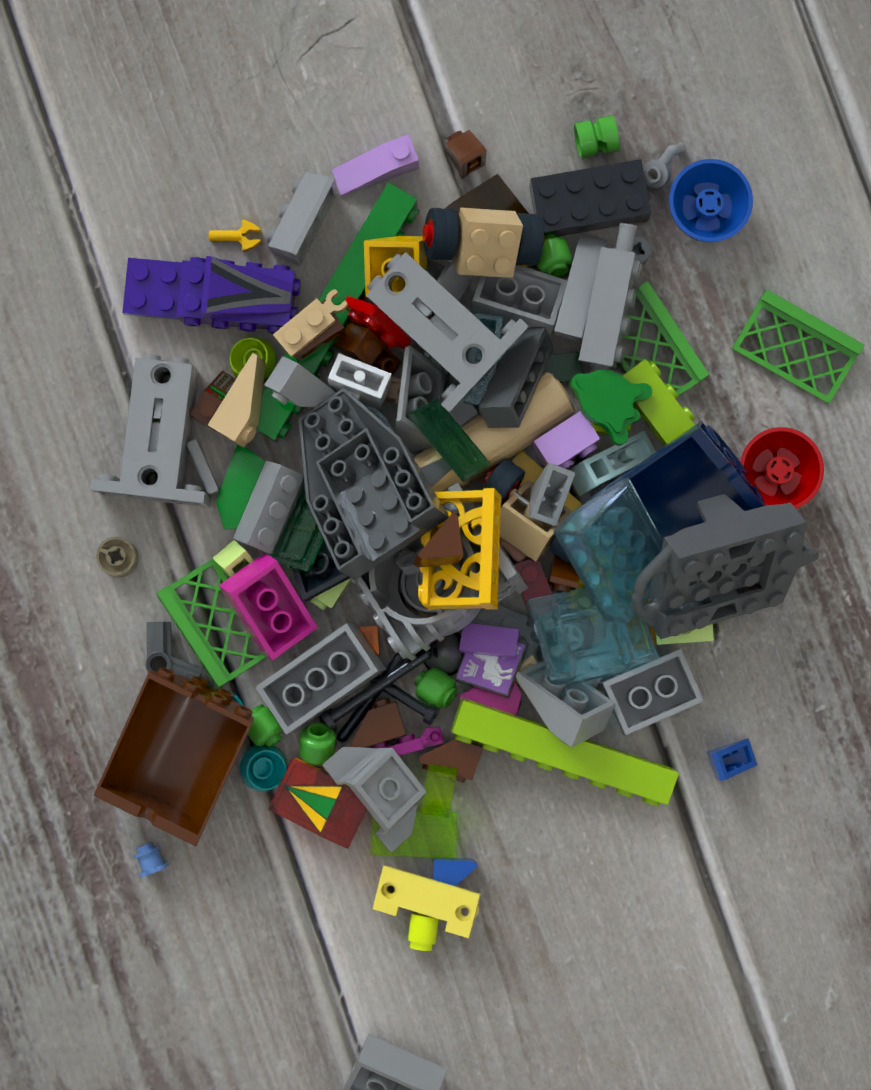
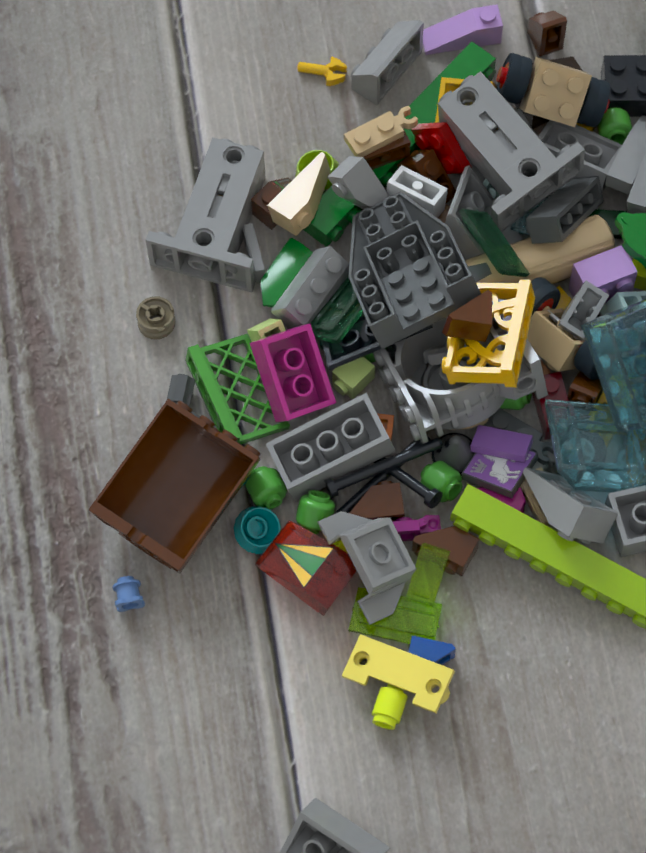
camera: 10 degrees right, 20 degrees down
dark purple wedge [122,256,301,334] -> none

